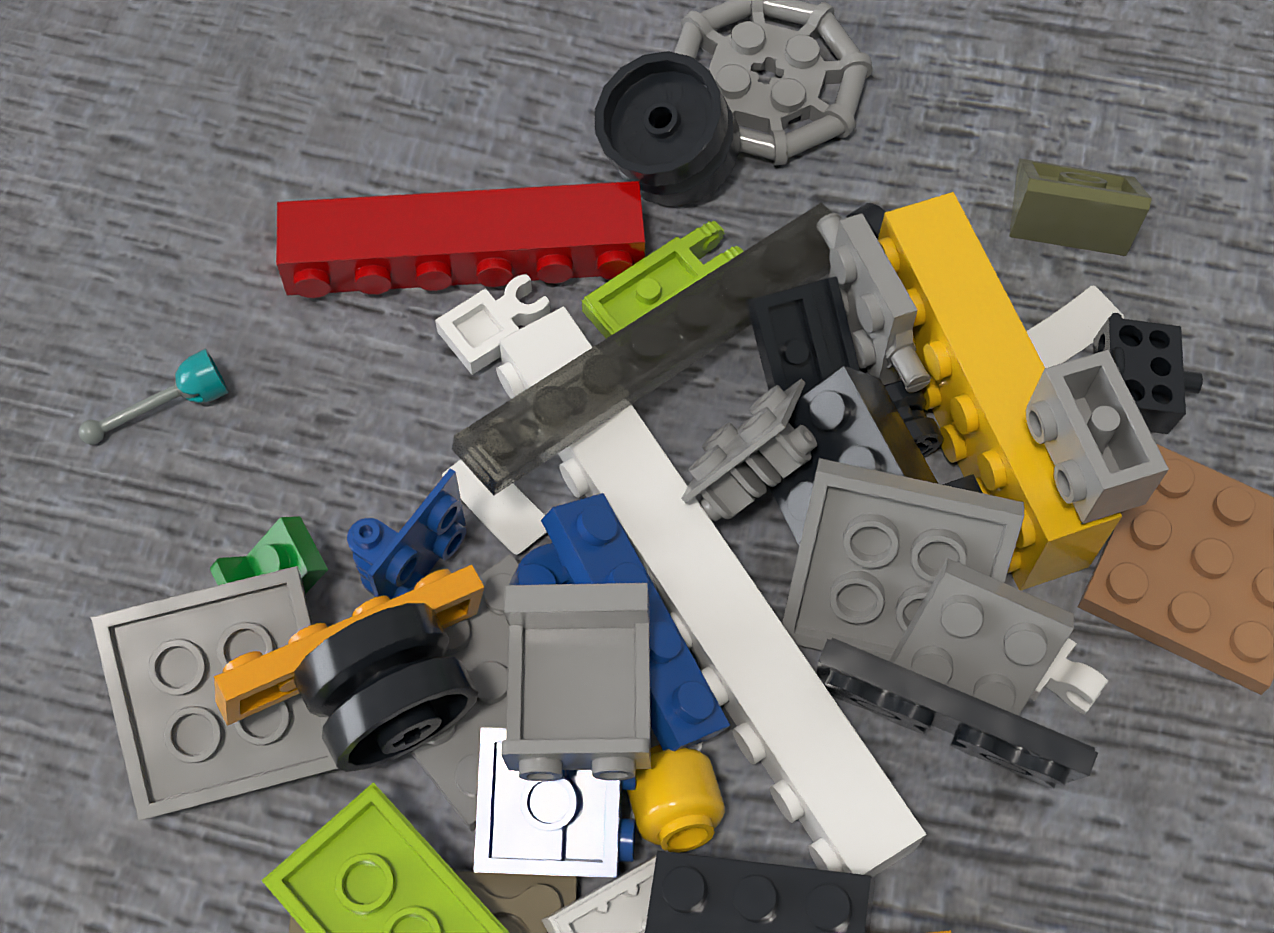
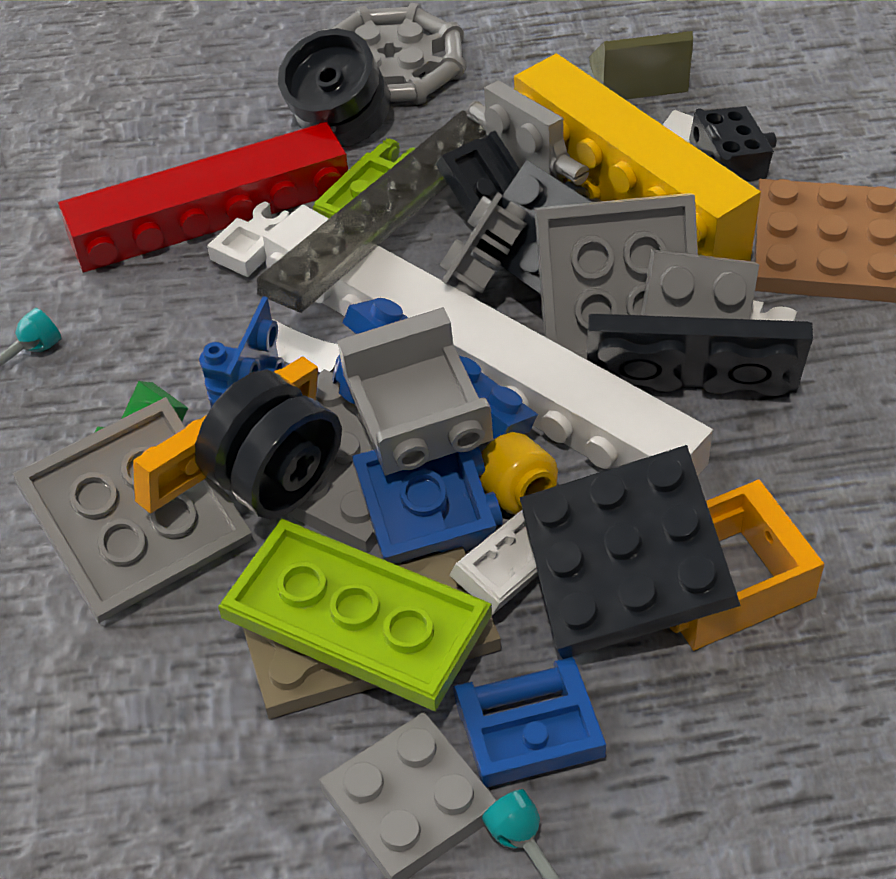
camera: 15 degrees left, 15 degrees down
light grey brick [1026,350,1169,524] -> none

